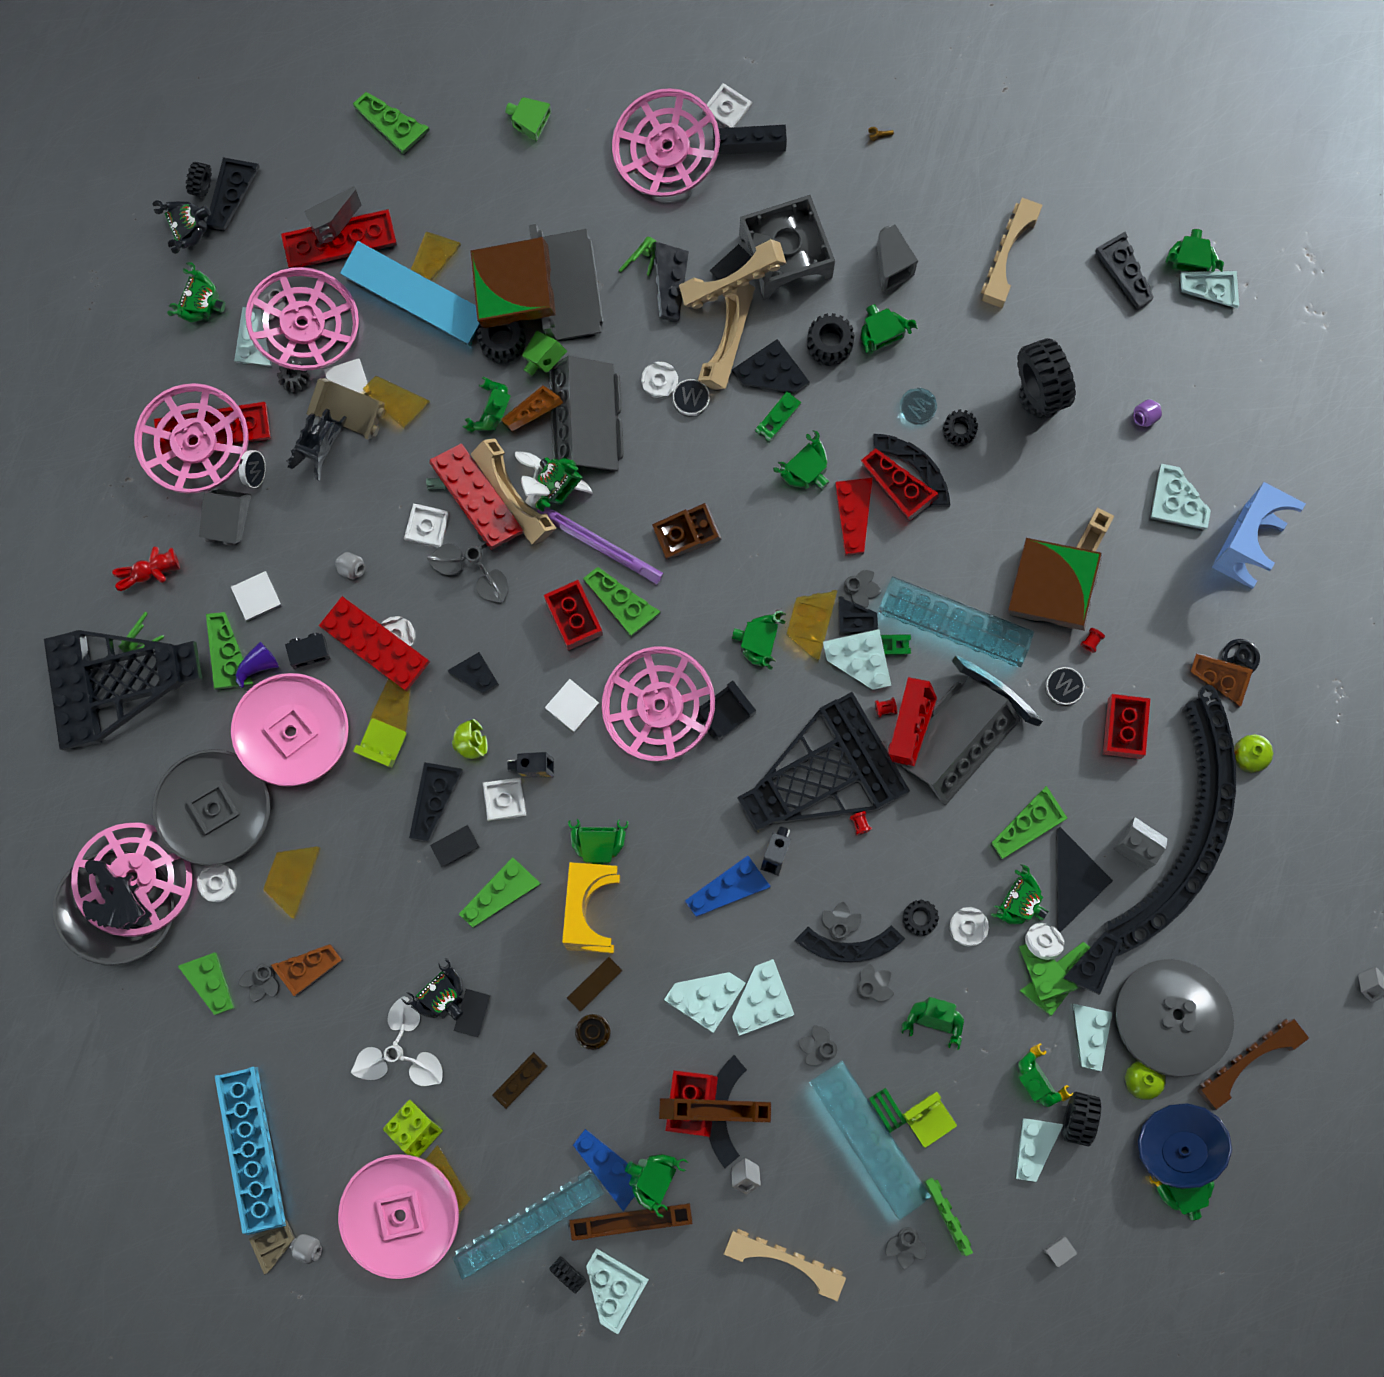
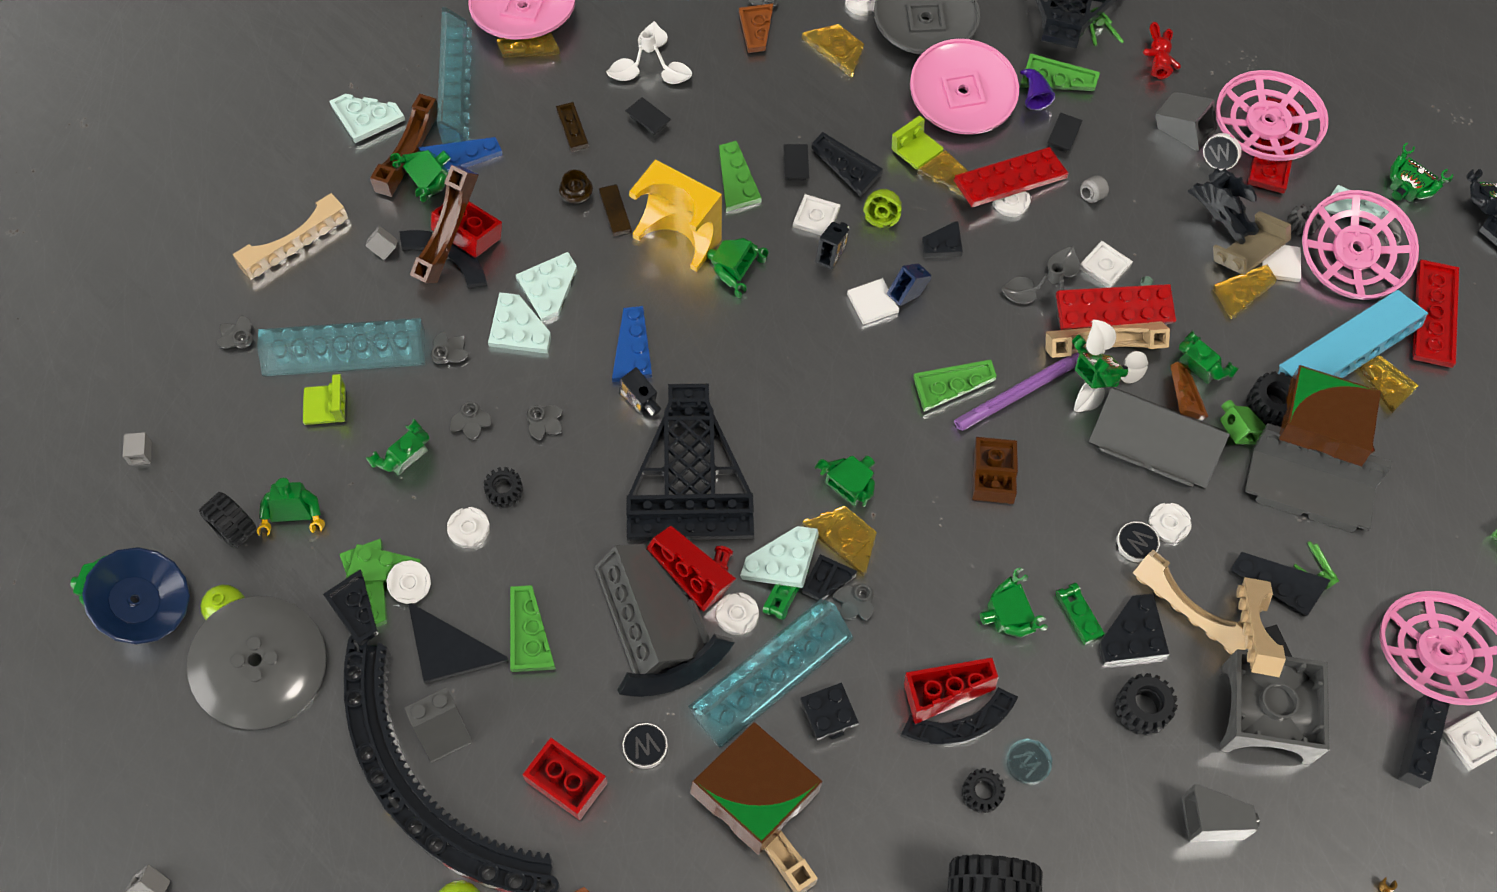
camera: 115 degrees right, 15 degrees down
white tile [231,571,282,622] -> none
black brick [285,633,331,670] -> none
dark grey slope [305,186,361,244] -> none
lime bracket [383,1100,443,1157] -> none
black torso [401,958,463,1020] -> none
red brick [544,580,603,651] -> none
black tyre [549,1256,587,1294] -> none
bright pink dish [602,646,715,761] -> none
black panel [697,680,756,741] -> none
black tile [795,925,905,963] -> none
red wing [835,477,873,556] -> none
red bush [850,811,872,836] -> none
green torso [860,304,918,353] -> none
green tile [869,1088,907,1133] -> none
bright green wing [924,1177,973,1256] -> none
green torso [991,864,1049,924] -> none
light aqua wing [1015,1118,1063,1182] -> none
light aqua wing [1072,1004,1112,1071] -> none
red bush [1081,628,1105,653] -> none
reddish brown arch [1197,1018,1309,1110] -> none
none -> white tile [716,593,759,635]
none -> black piece [800,682,859,740]
none -> dark blue torso [886,263,931,306]
none -> black piece [1047,112,1083,152]

